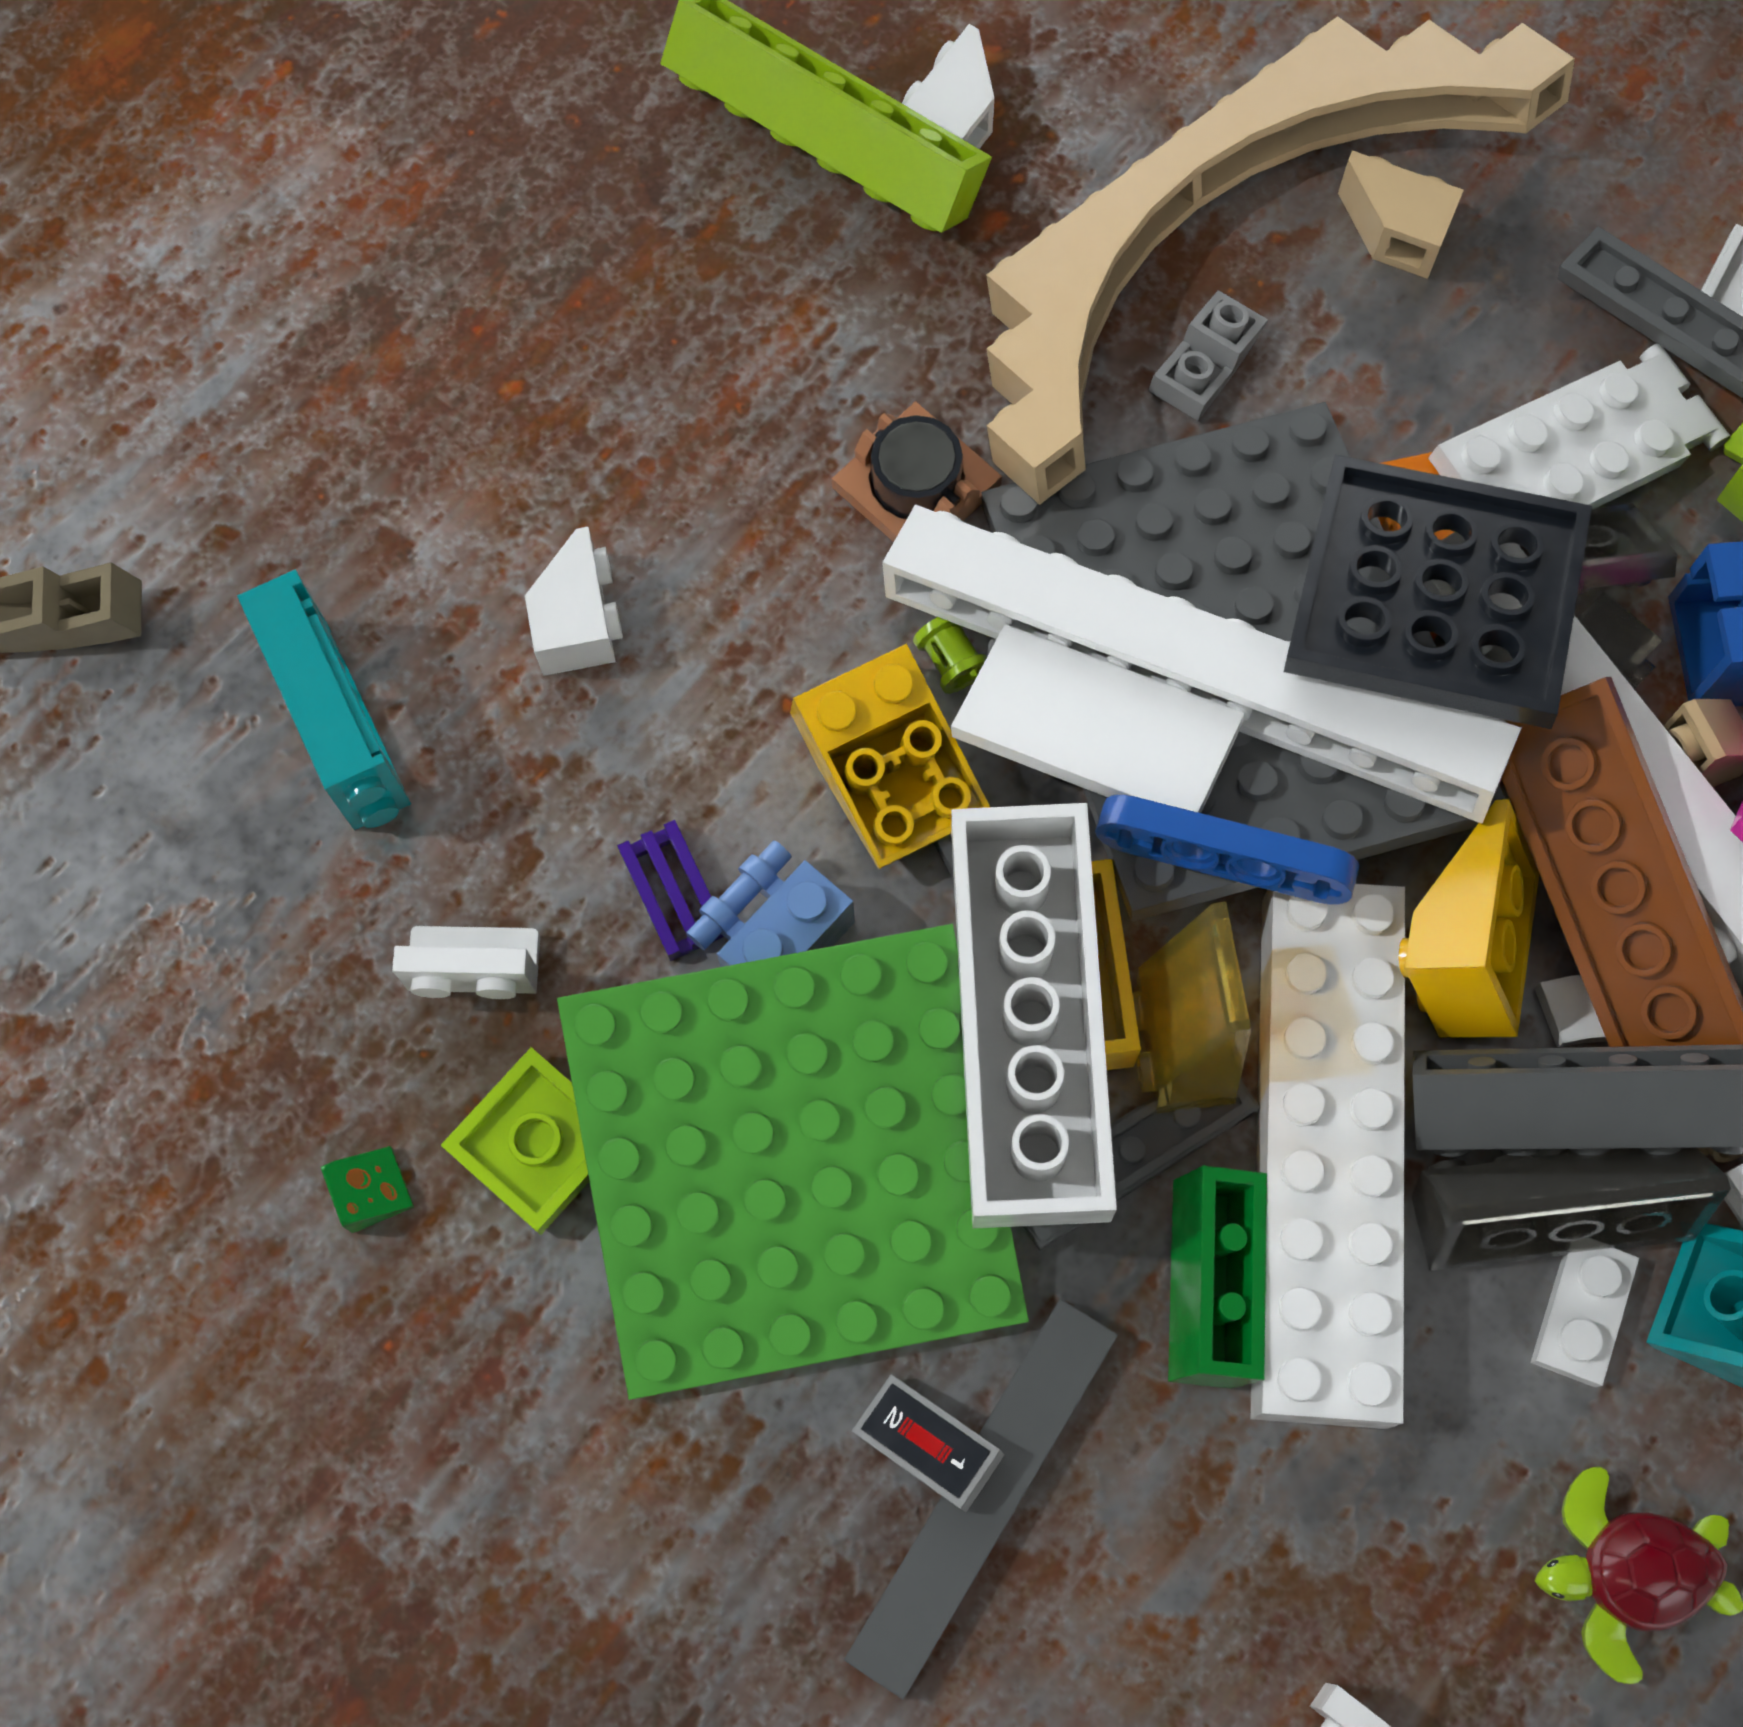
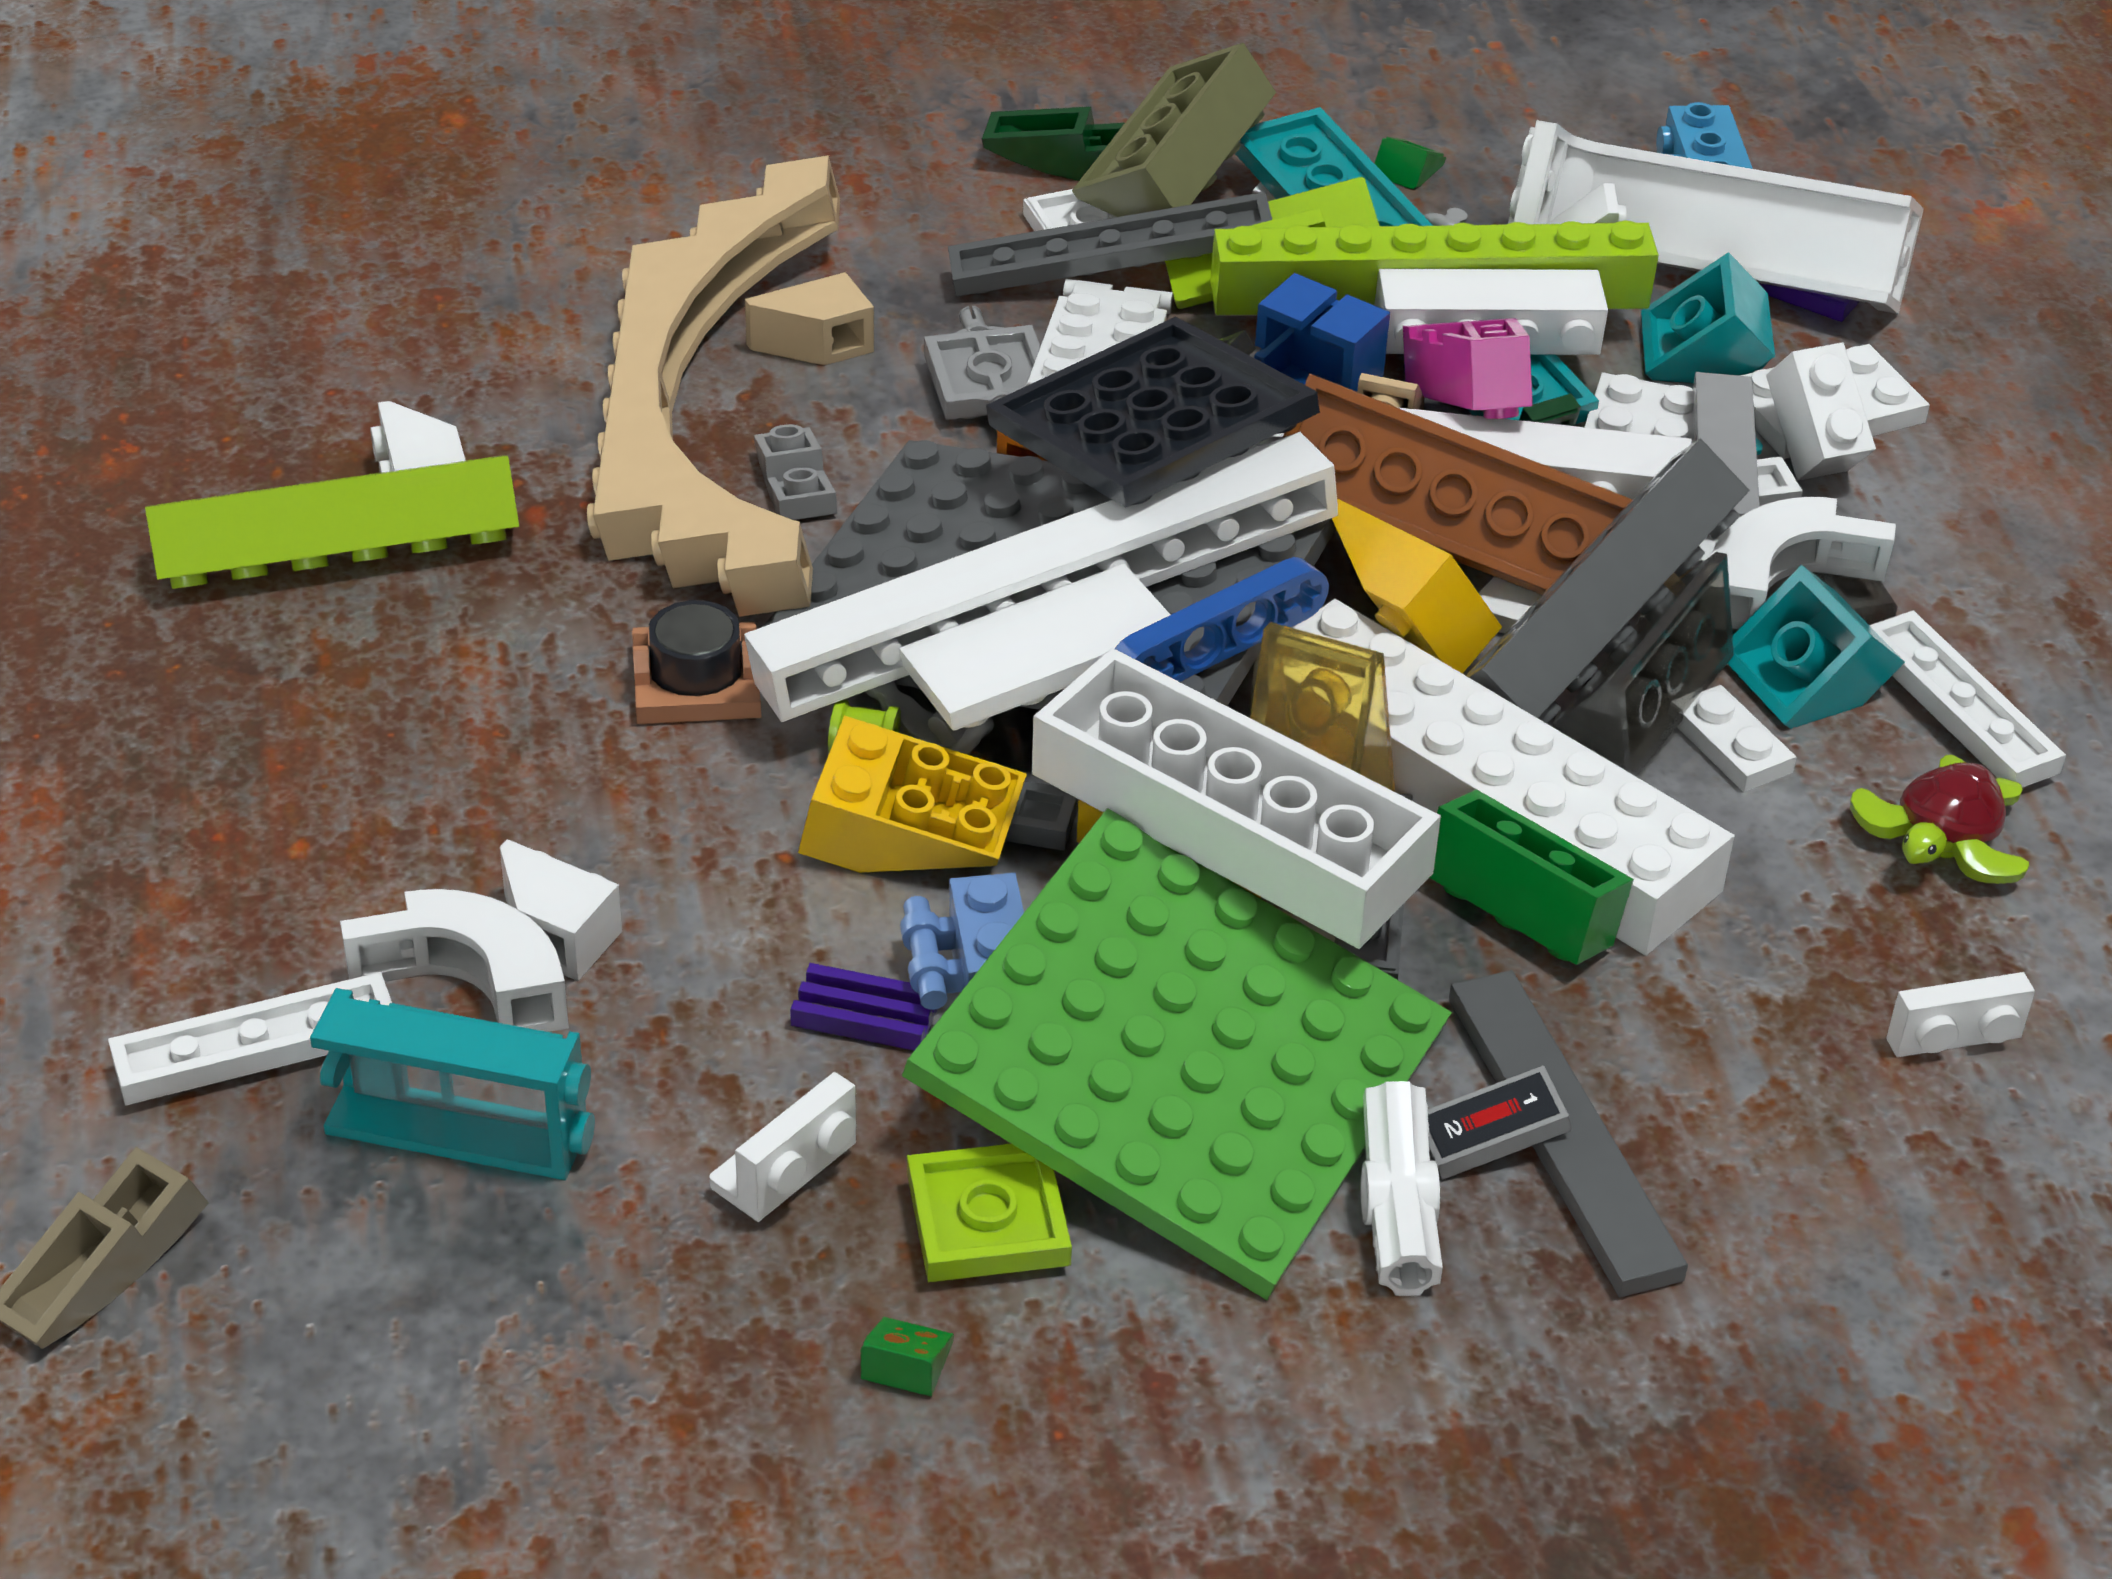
camera: 55 degrees left, 30 degrees down
none -> white plate [108,972,392,1106]
none -> white arch [340,889,569,1032]
none -> light grey plate [924,306,1040,420]
none -> white piece [1361,1082,1443,1296]

